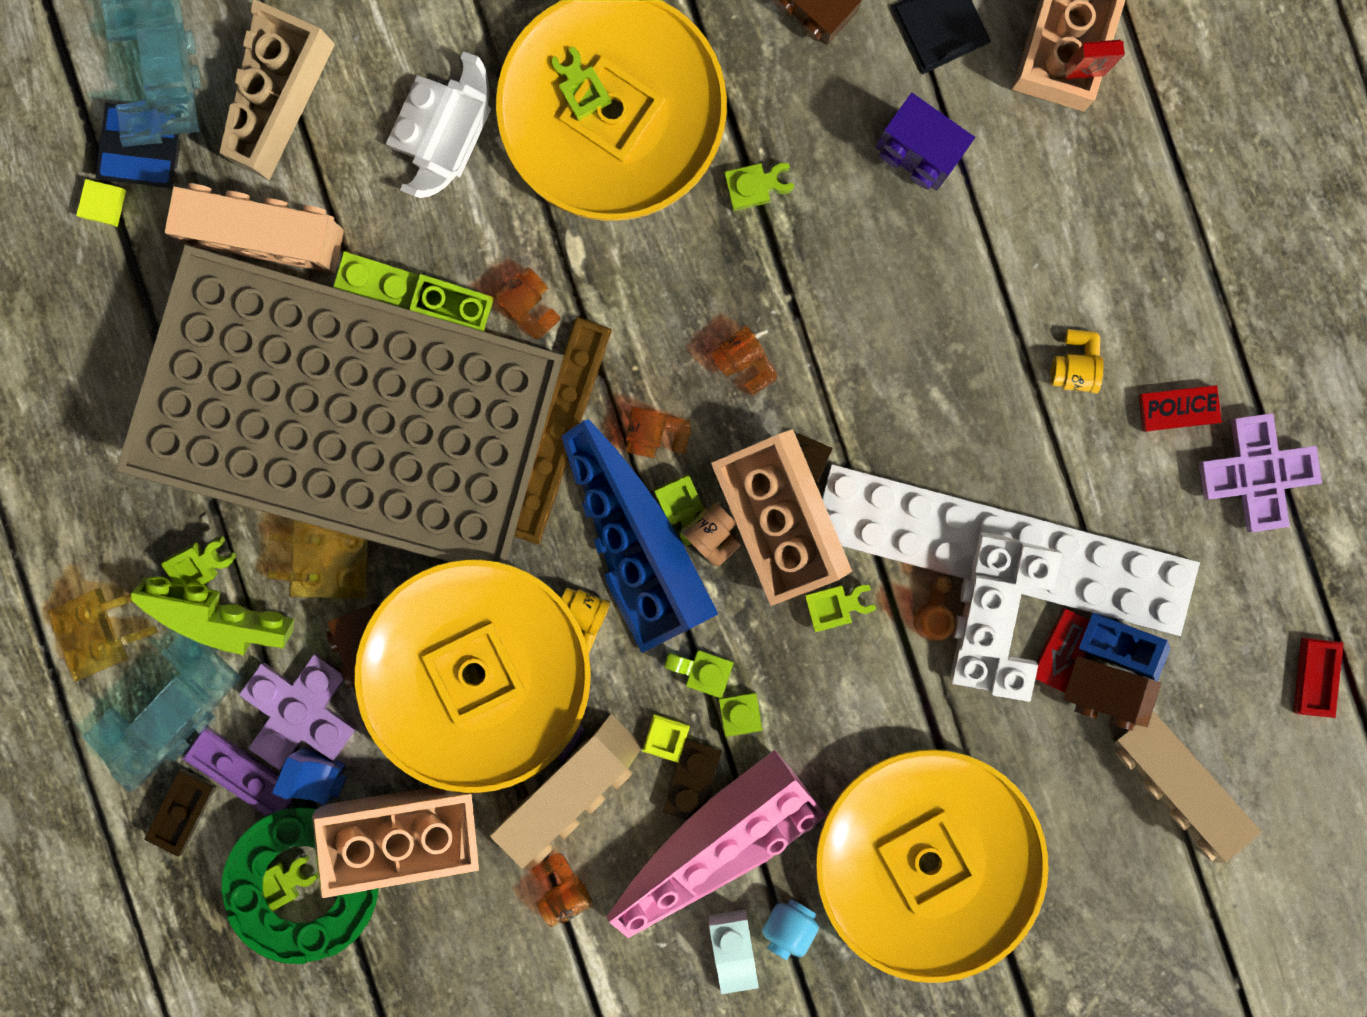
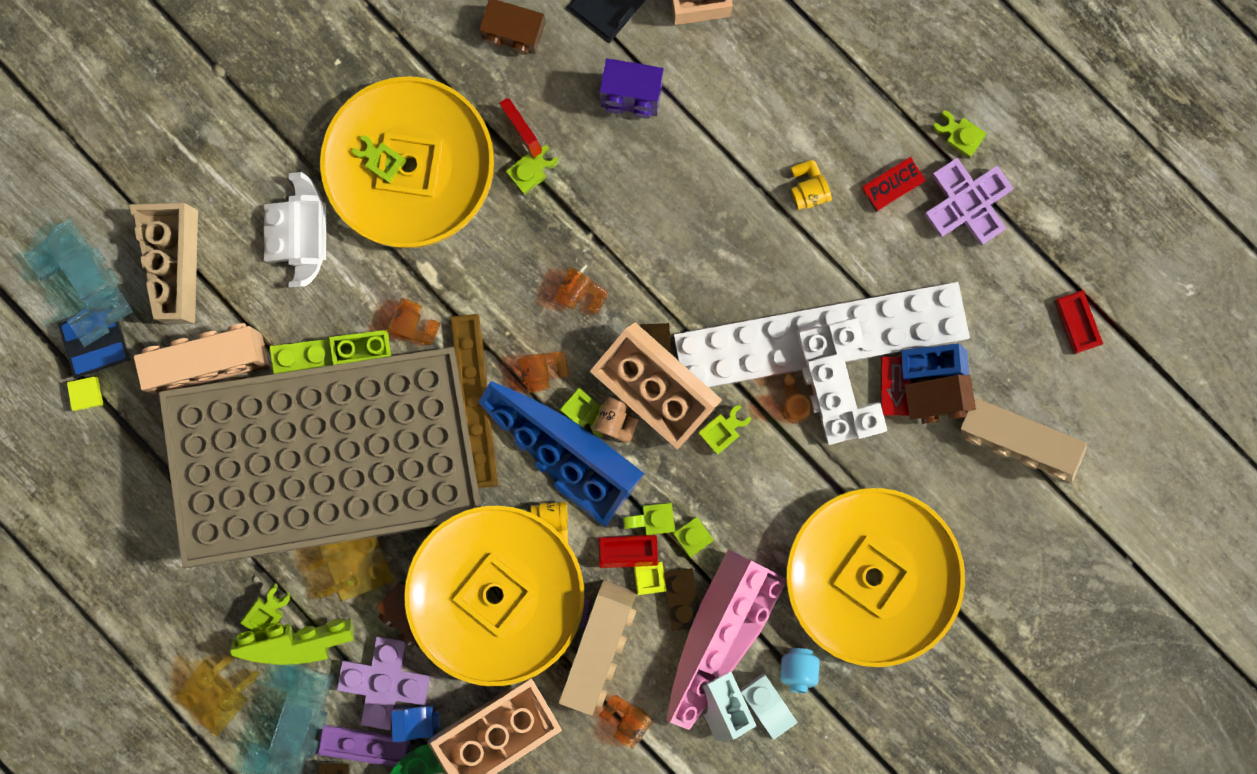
camera: 25 degrees left, 5 degrees down
none -> red tile [499,98,542,158]
none -> red tile [598,535,658,568]
none -> light aqua arch [702,672,756,742]
none -> lime plate [932,110,987,159]

